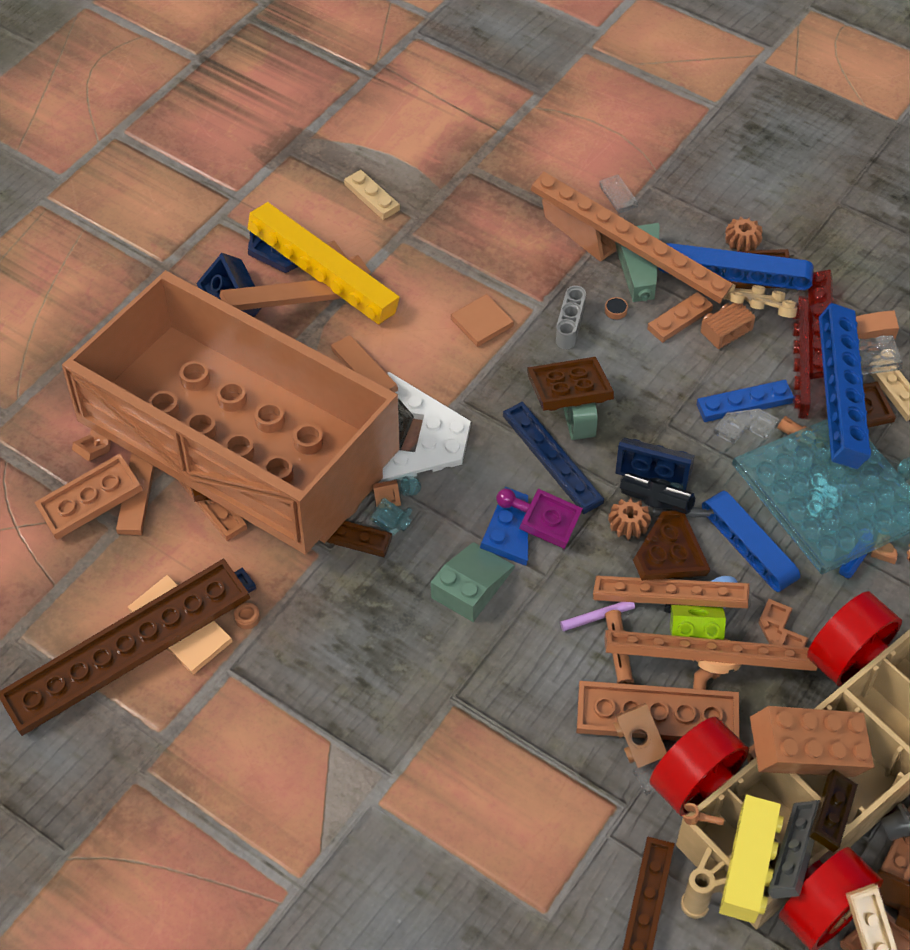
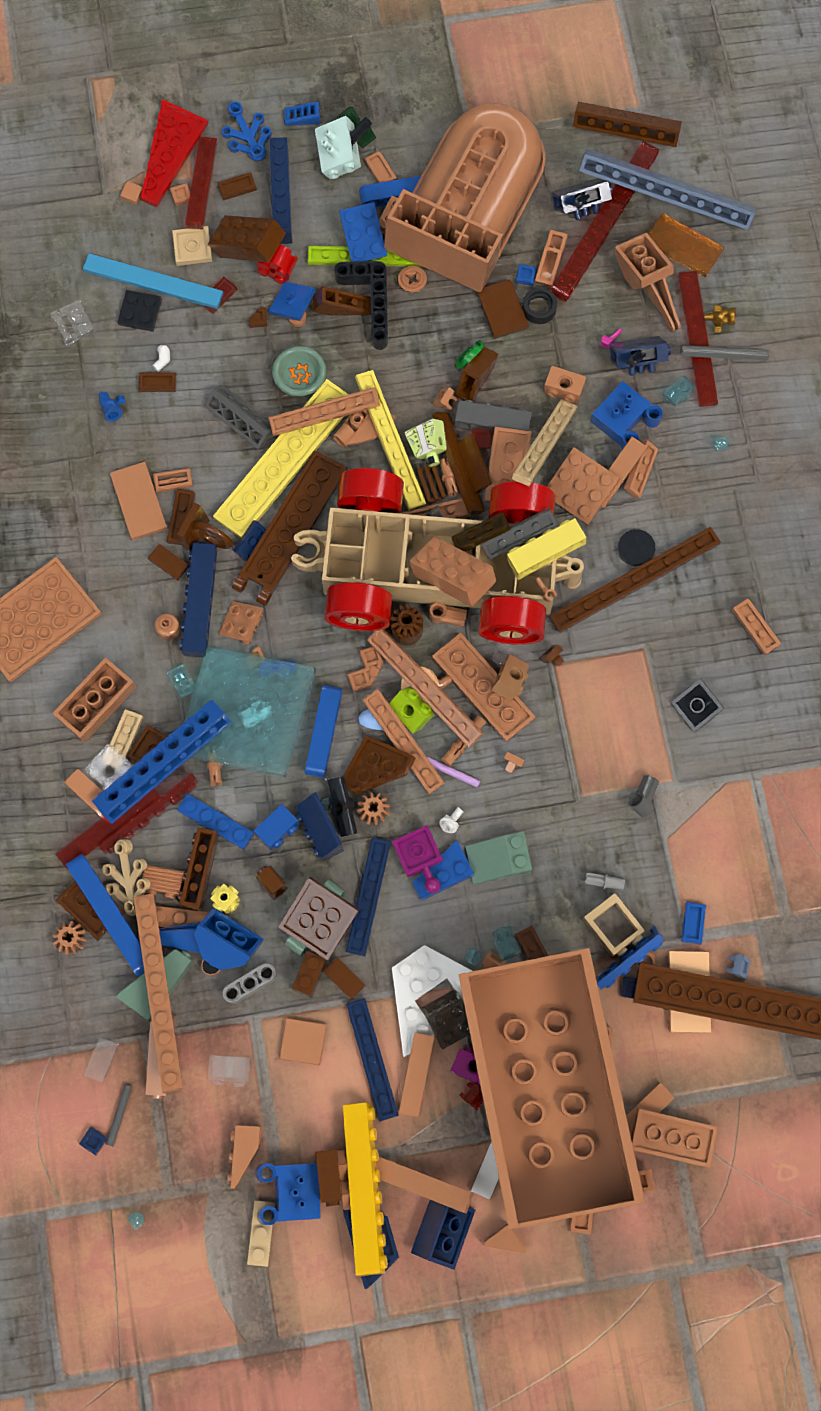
camera: 135 degrees left, 20 degrees up
none -> dark blue tile [79,1127,108,1156]
none -> dark grey bar [106,1085,132,1147]
none -> clear light blue hinge [127,1212,144,1231]
none -> blue slope [159,908,264,970]
none -> reddish brown brick [178,828,219,911]
none -> clear brick [207,1055,252,1087]
none -> light yellow brick [210,884,240,915]
none -> nougat slope [227,1125,262,1189]
none -> blue brick [254,804,299,850]
none -> blue piece [255,1163,321,1225]
none -> reddish brown brick [256,866,288,900]
none -> reddish brown brick [292,951,327,998]
none -> reddish brown brick [316,1149,342,1207]
none -> reddish brown tile [323,957,366,1000]
none -> dark blue tile [346,998,399,1122]
none -> reddish brown gear [390,604,423,645]
none -> white plate [440,807,464,833]
none -> nougat tile [504,751,525,774]
none -> reddish brown tile [539,645,564,667]
none -> tan window [582,894,645,957]
none -> light grey axle [585,872,625,891]
none -> blue wing [596,925,664,990]
none -> dark grey piece [628,775,659,817]
none -> black slope [671,678,725,732]
none -> blue tile [681,902,706,945]
none -> sand blue tile [726,954,751,979]

